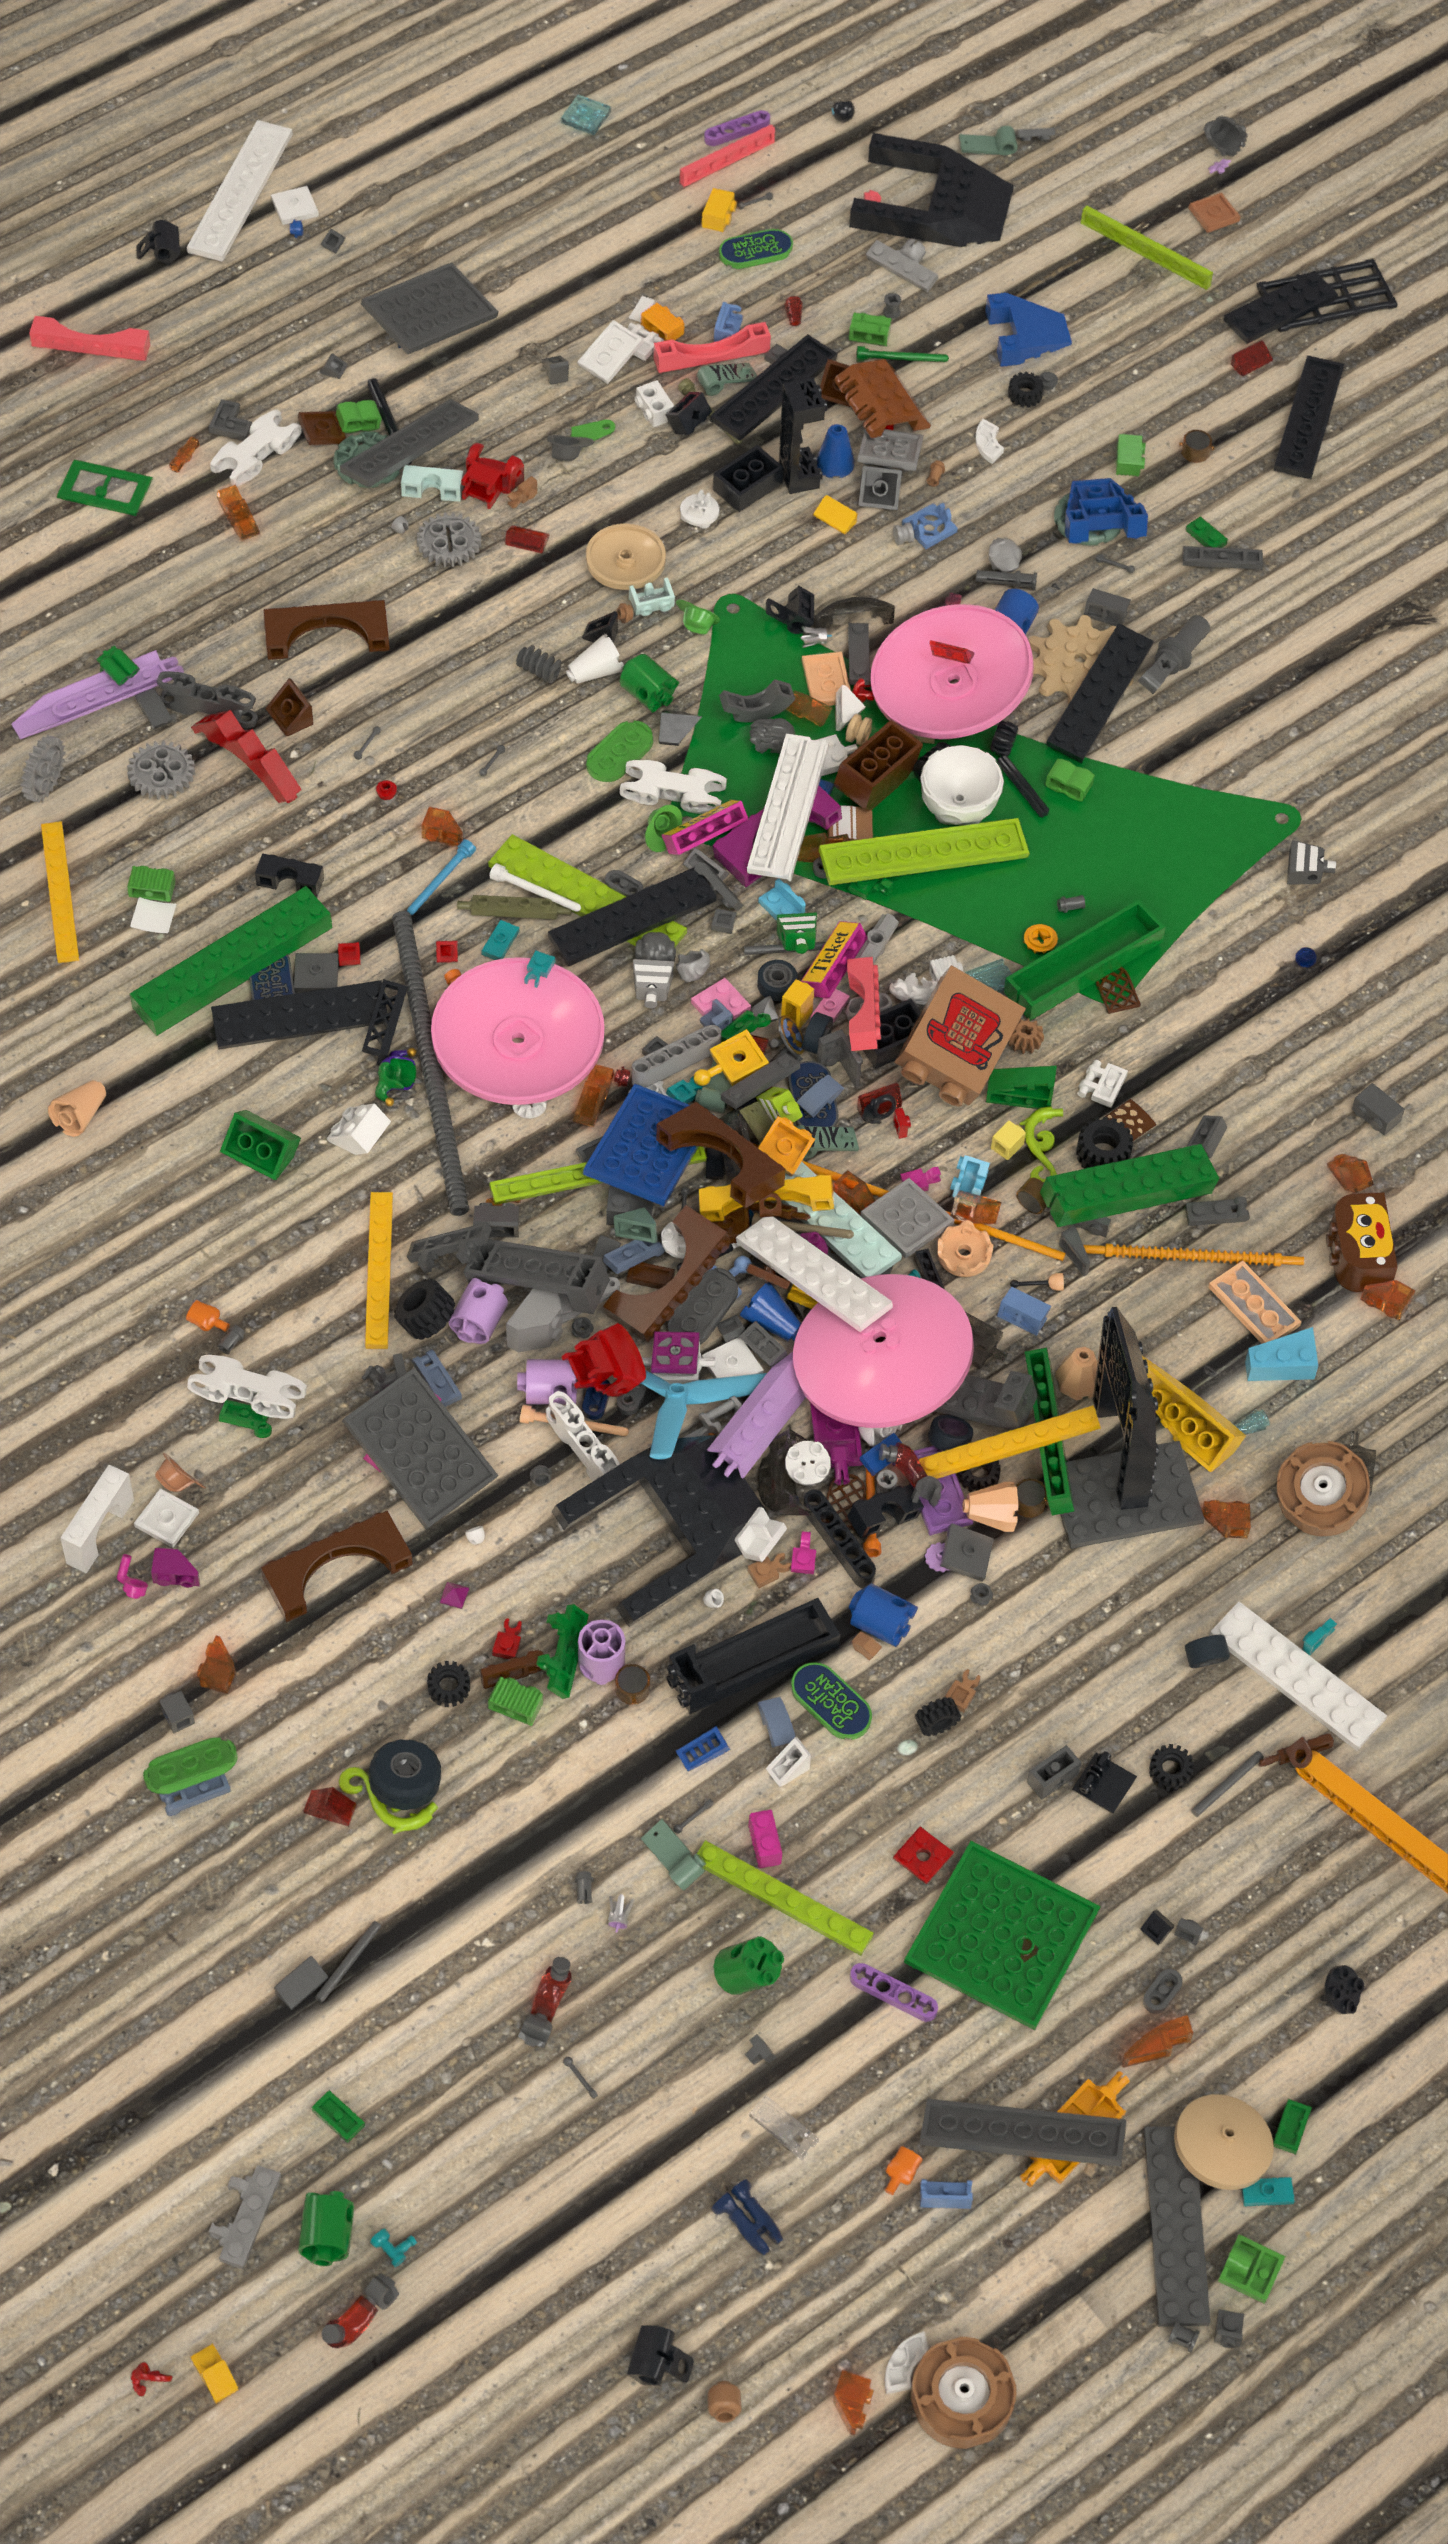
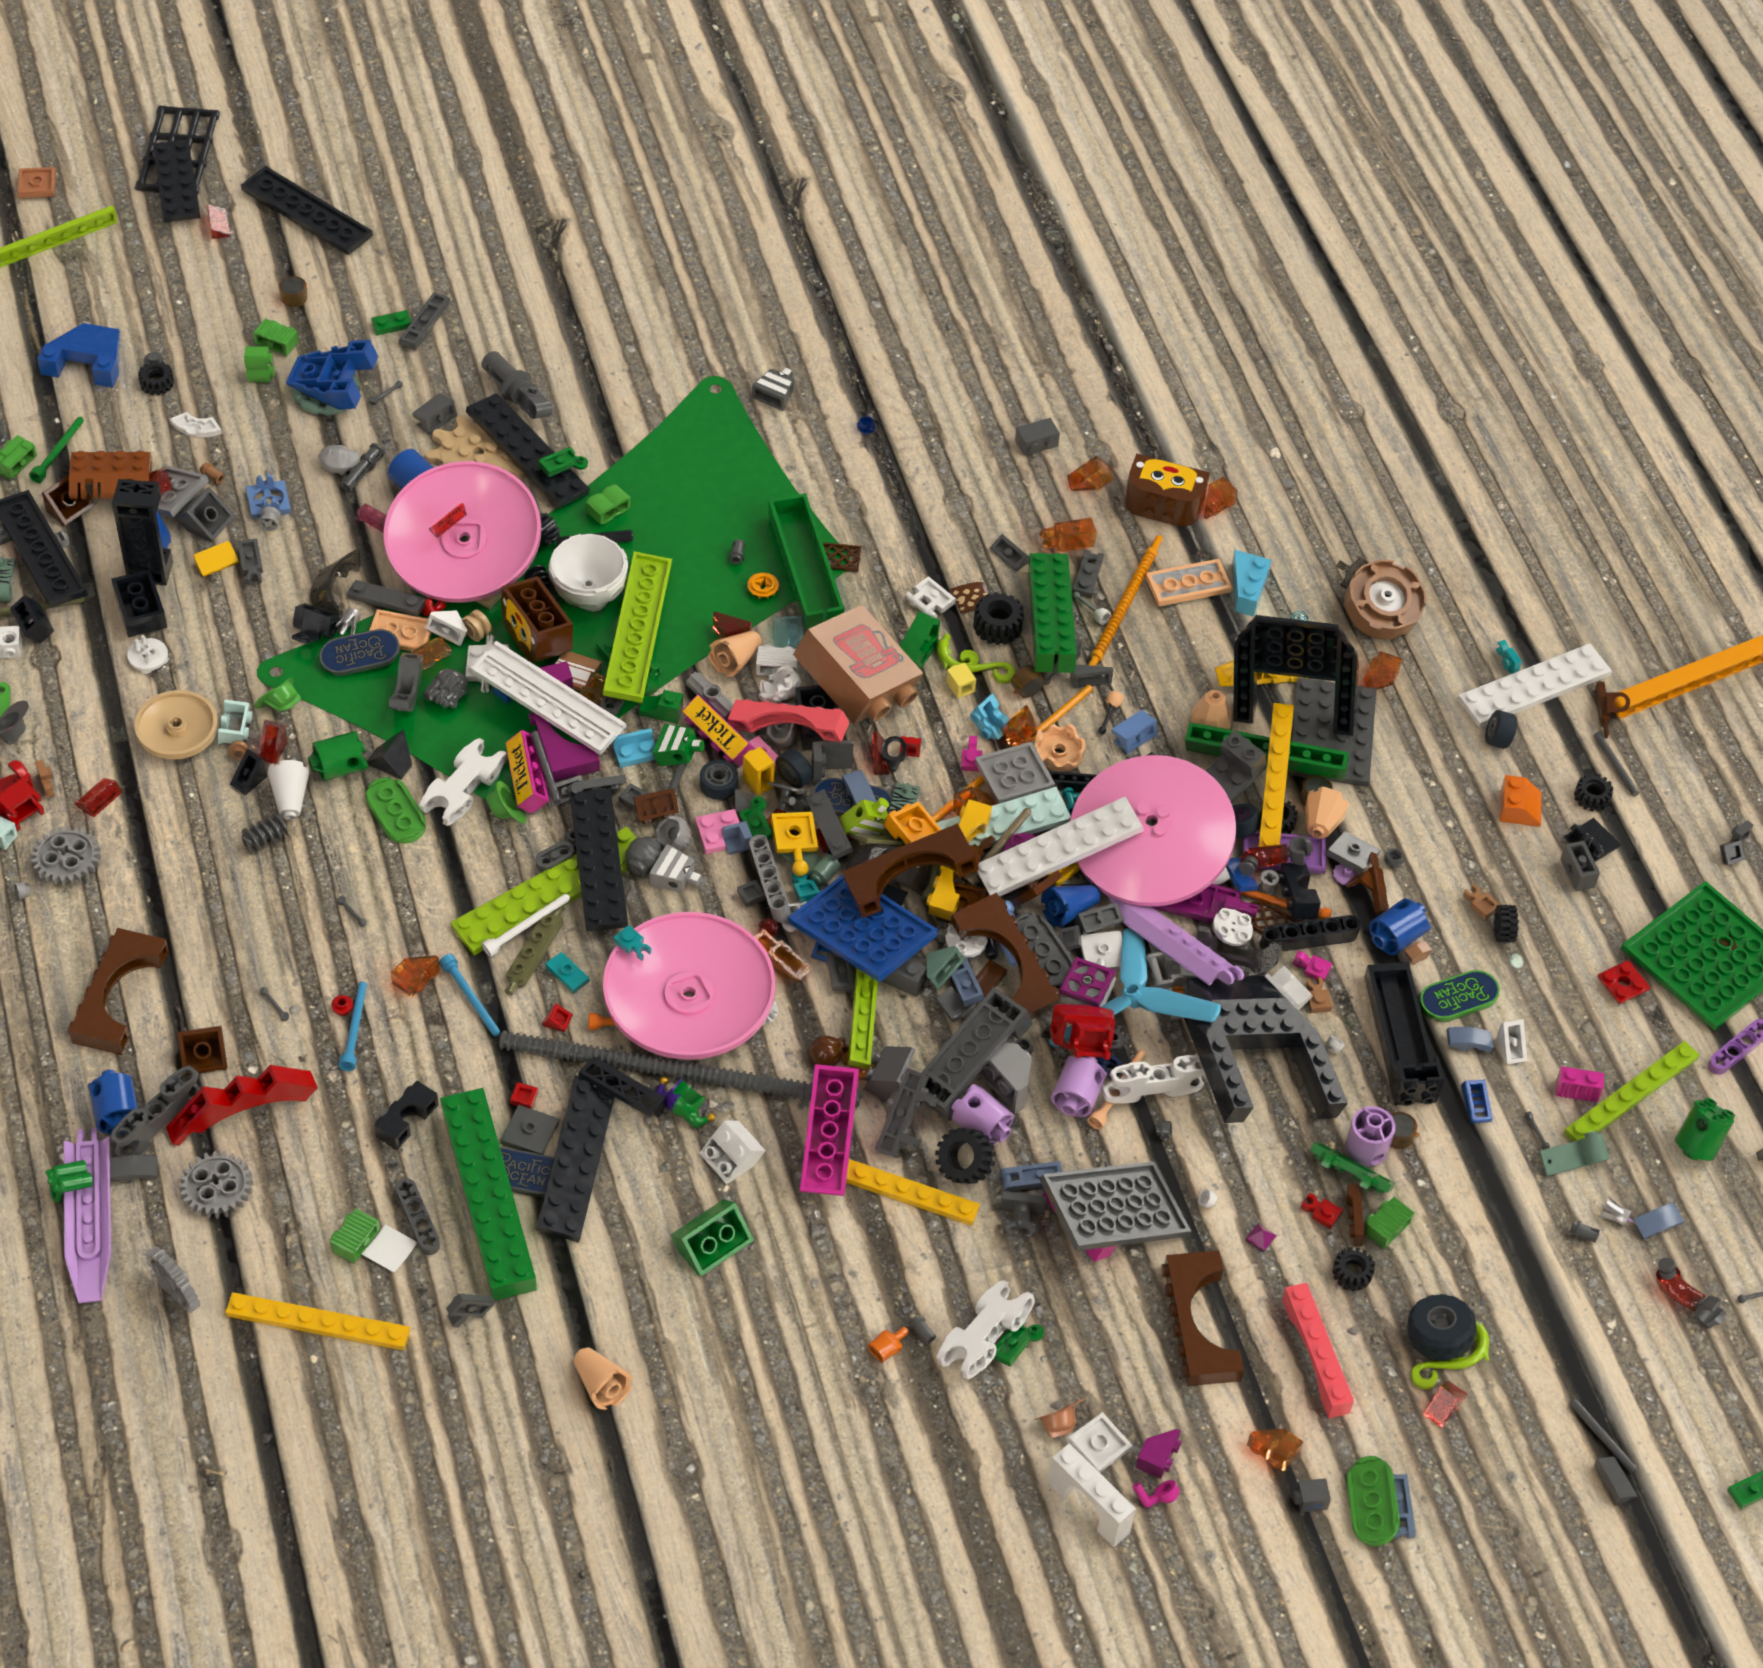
camera: 70 degrees left, 5 degrees down
none -> blue cylinder [88,1070,139,1134]
none -> clear red slope [149,466,173,493]
none -> dark grey plate [238,538,263,585]
none -> bright green brick [244,346,275,383]
none -> clear red slope [258,720,288,764]
none -> tile [320,629,400,676]
none -> dark azure piece [338,981,367,1071]
none -> dark grey beam [396,1178,440,1255]
none -> dark grey hinge [446,1293,495,1327]
none -> dark grey bar [530,731,561,804]
none -> green hinge [538,447,588,477]
none -> reddish brown bracket [633,788,679,824]
none -> green arch [639,690,683,724]
none -> light nougat cone [708,631,762,677]
none -> clear red slope [713,611,752,639]
none -> dark pink slope [800,1064,859,1196]
none -> reddish brown piece [809,1036,849,1066]
none -> clear orange hinge [1039,518,1097,552]
none -> white hinge [1072,591,1111,625]
none -> coral arch [1282,1282,1354,1419]
none -> reddish brown piece [1345,852,1389,915]
none -> orange slope [1500,775,1542,827]
none -> sand blue slope [1634,1202,1685,1240]

